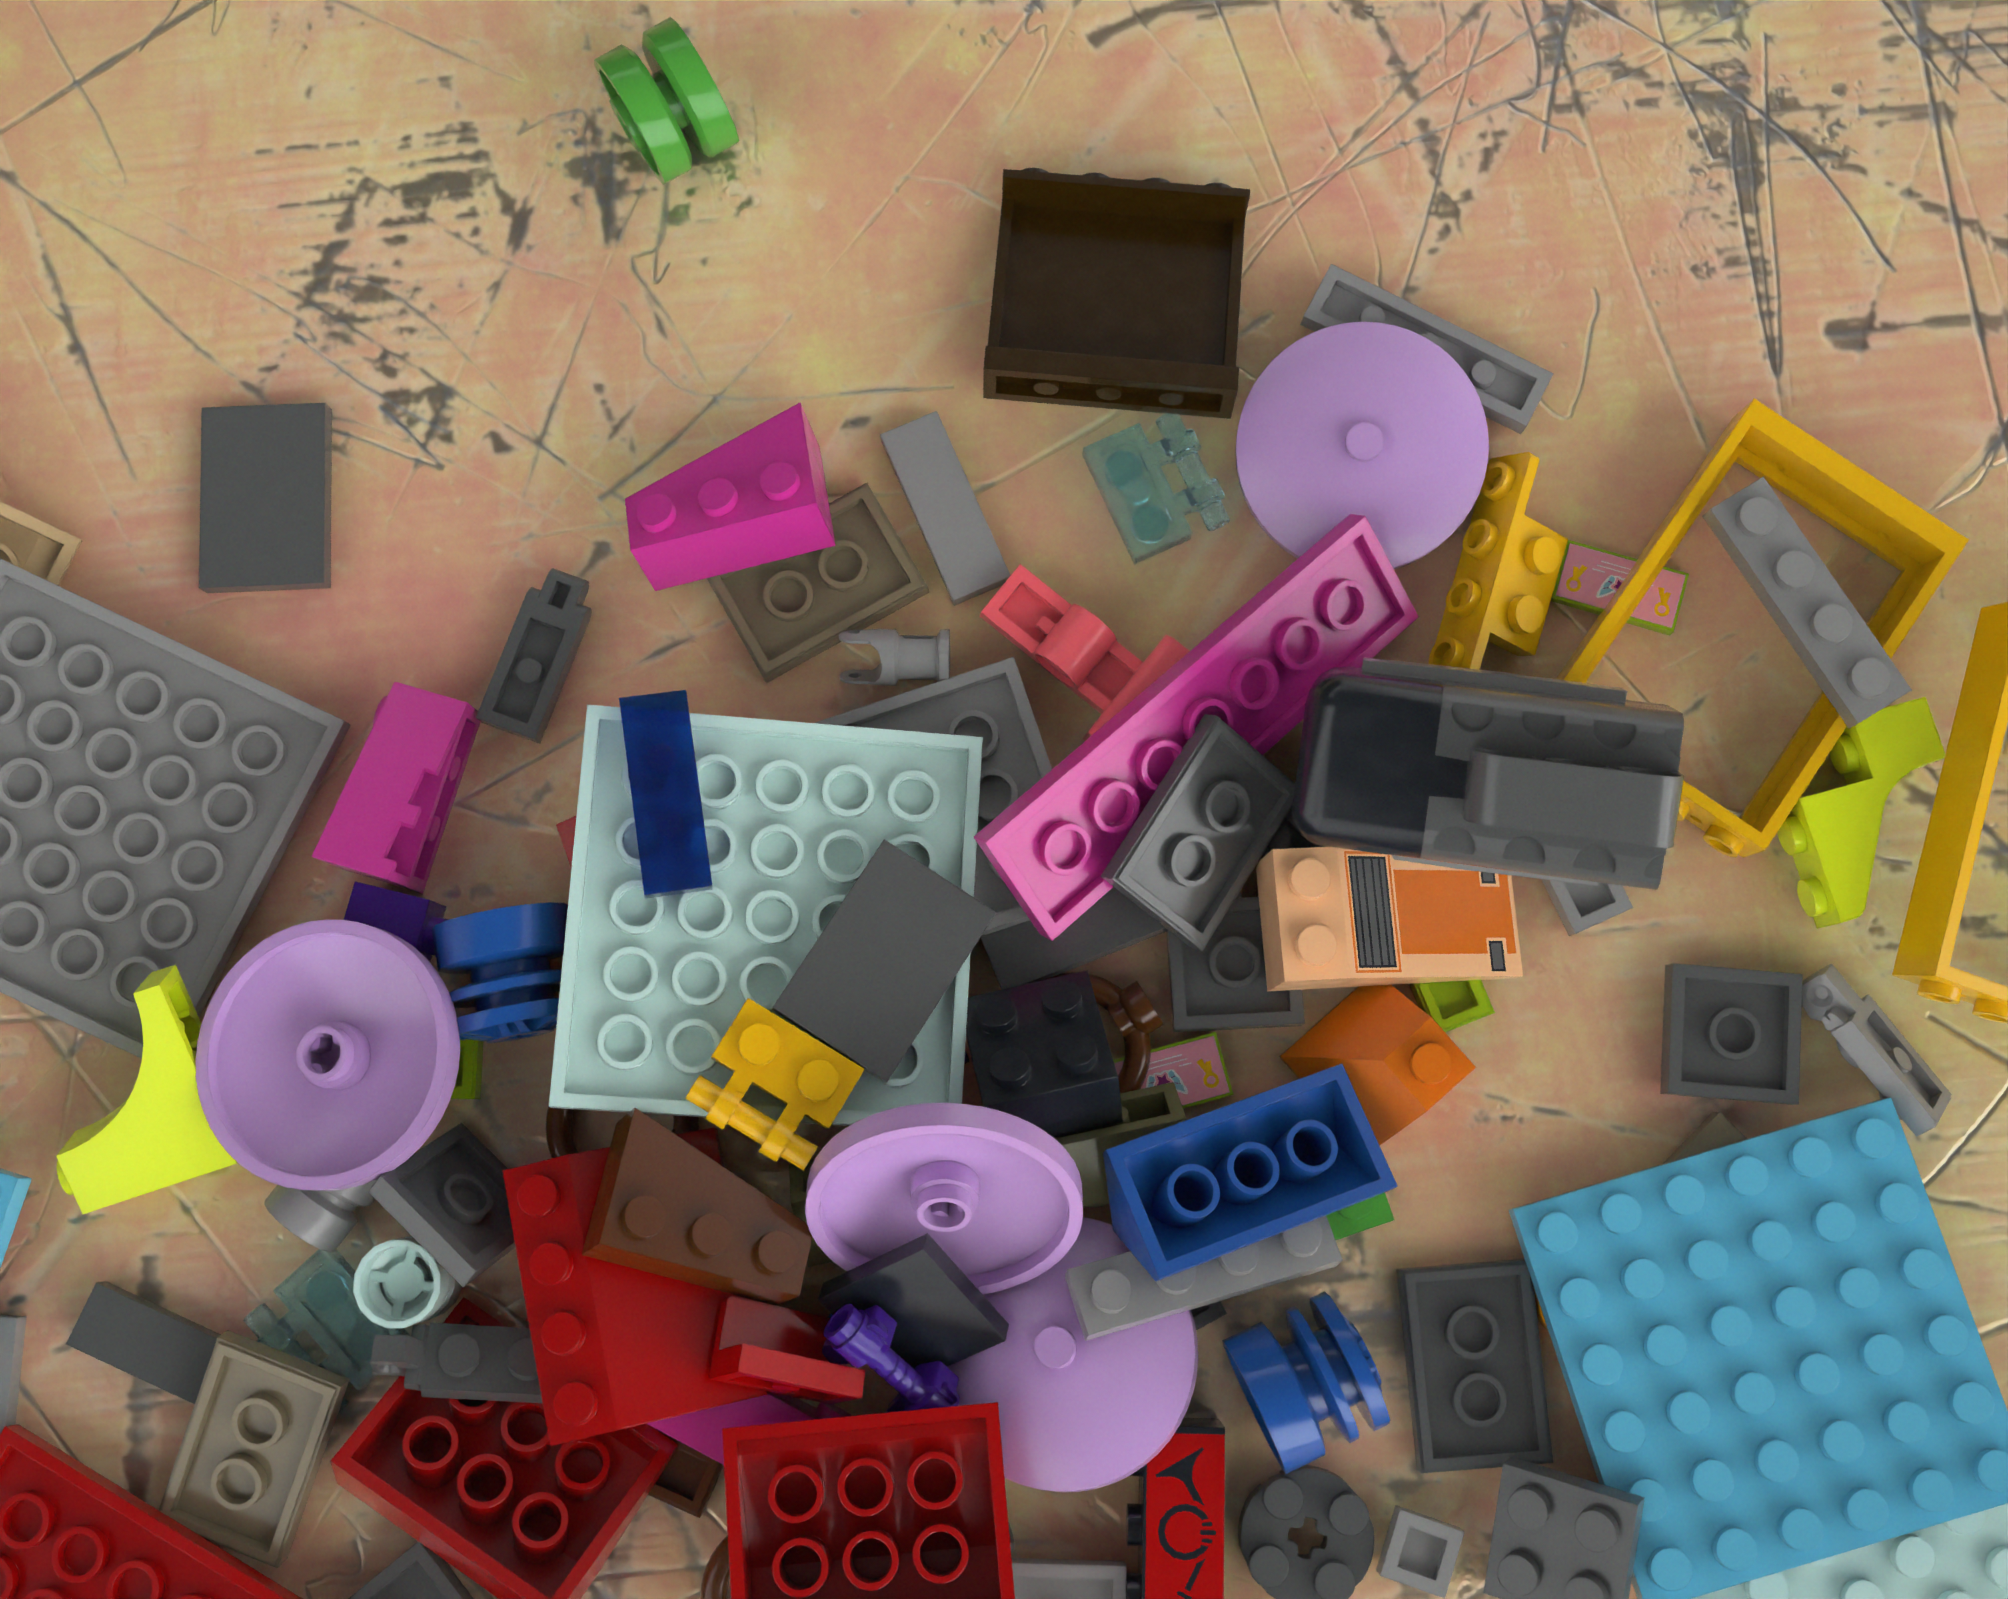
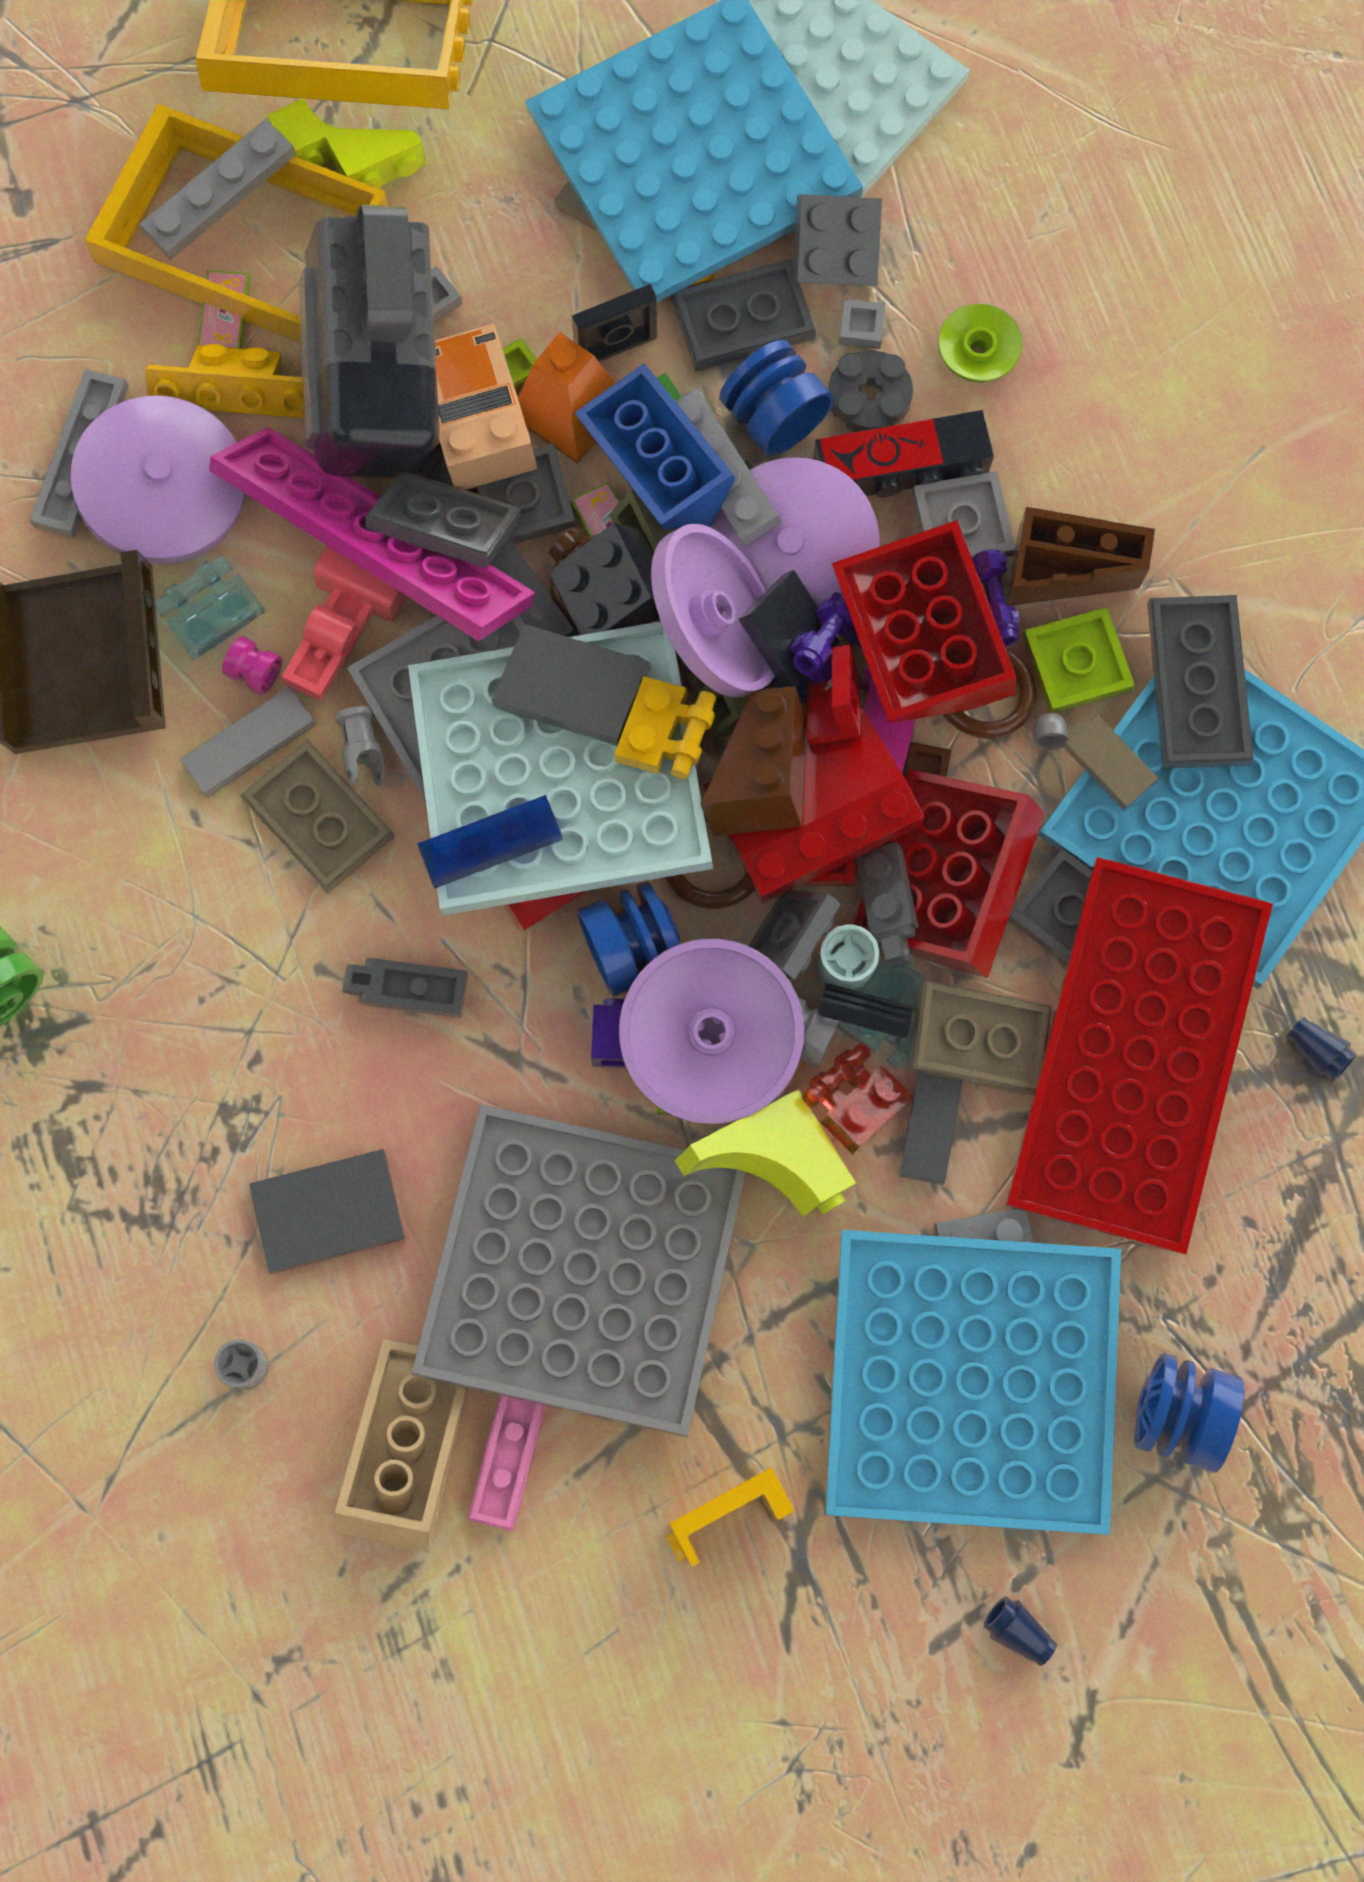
camera: 105 degrees left, 5 degrees down
dark pink wedge [311,682,480,893] -> none
dark pink wedge [625,402,836,591] -> none
dark grey plate [1660,963,1803,1105] -> none
light grey hinge [1802,964,1952,1137] -> none
none -> light grey wheel [214,1340,269,1390]
none -> dark pink wheel [222,636,283,695]
none -> black tile [572,284,657,362]
none -> clear red plate [802,1043,914,1155]
none -> black tile [818,983,913,1038]

